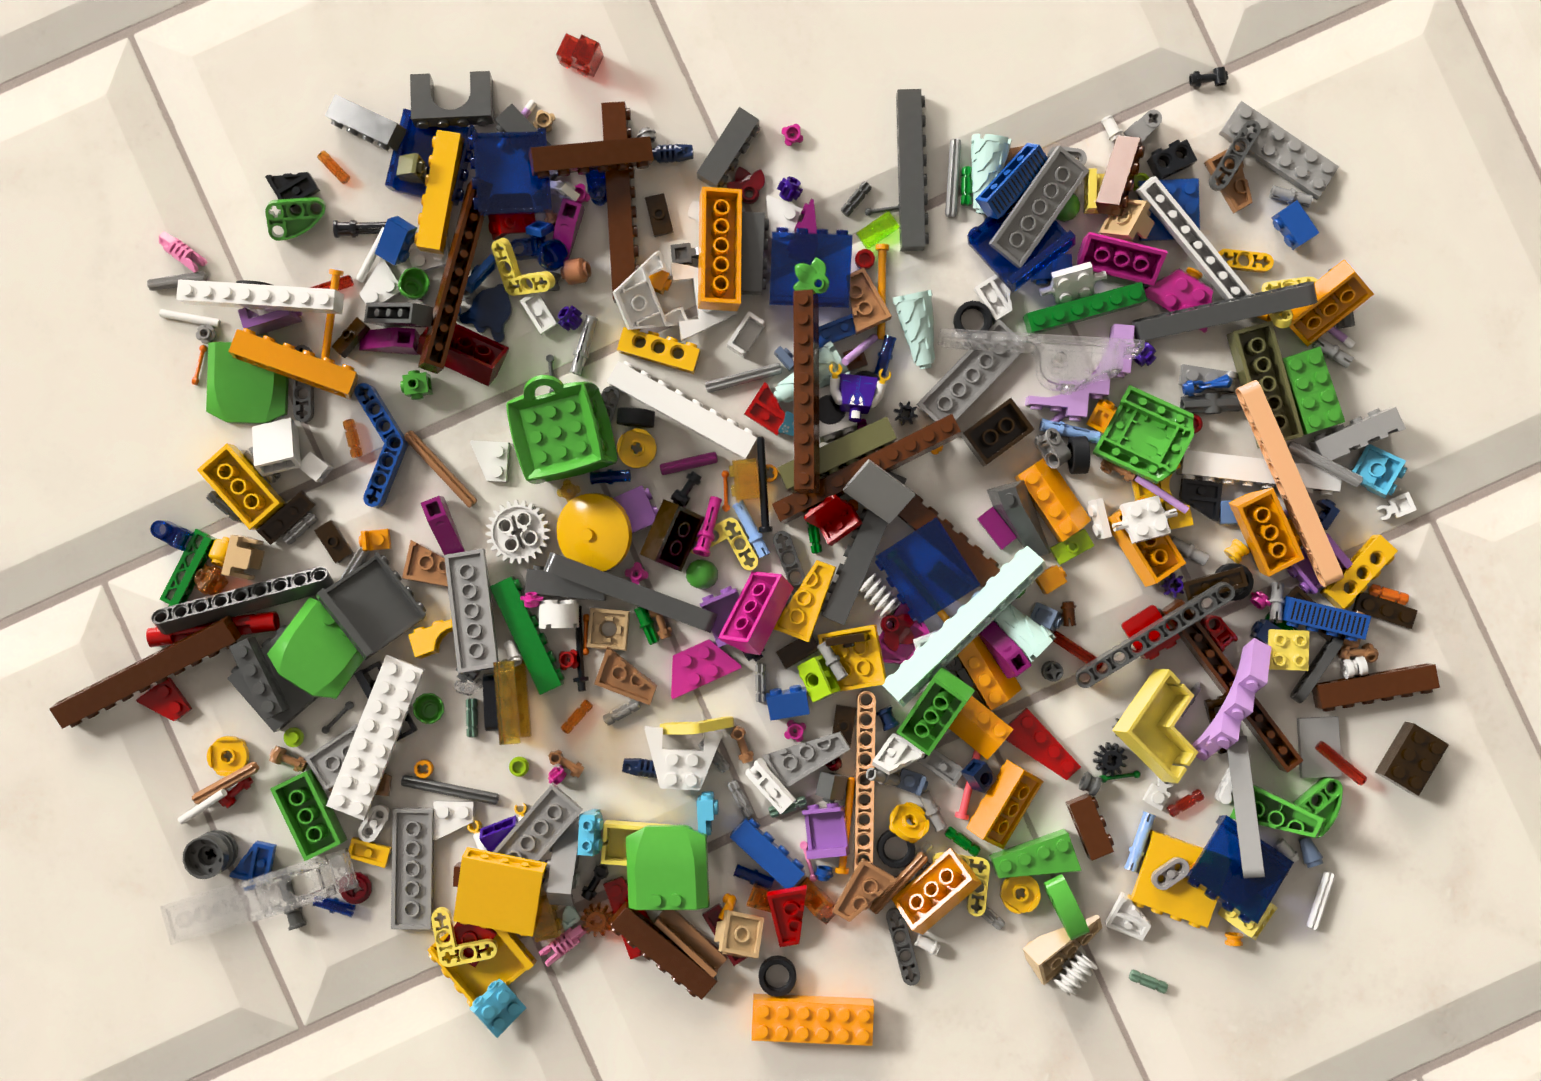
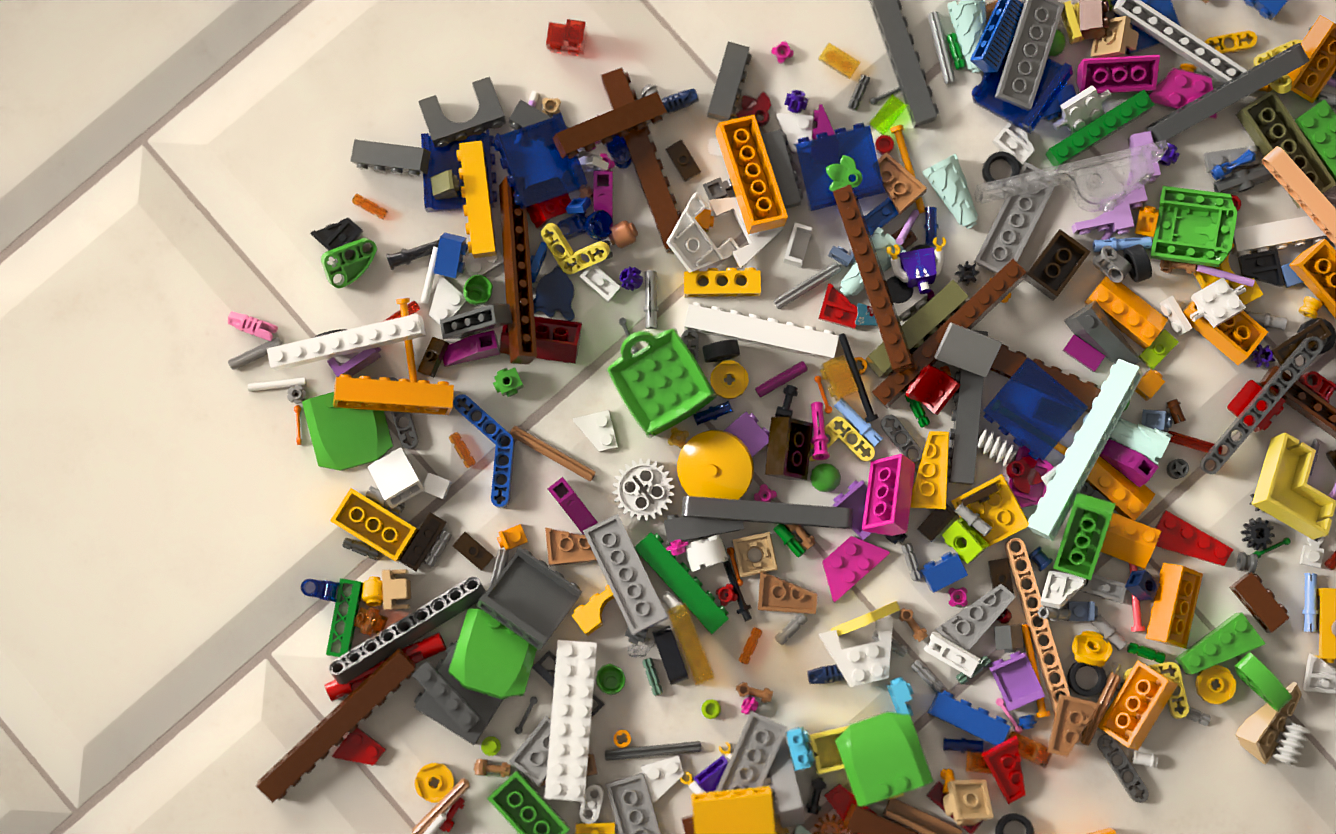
camera: 15 degrees left, 5 degrees down
none -> clear yellow plate [818,43,860,80]

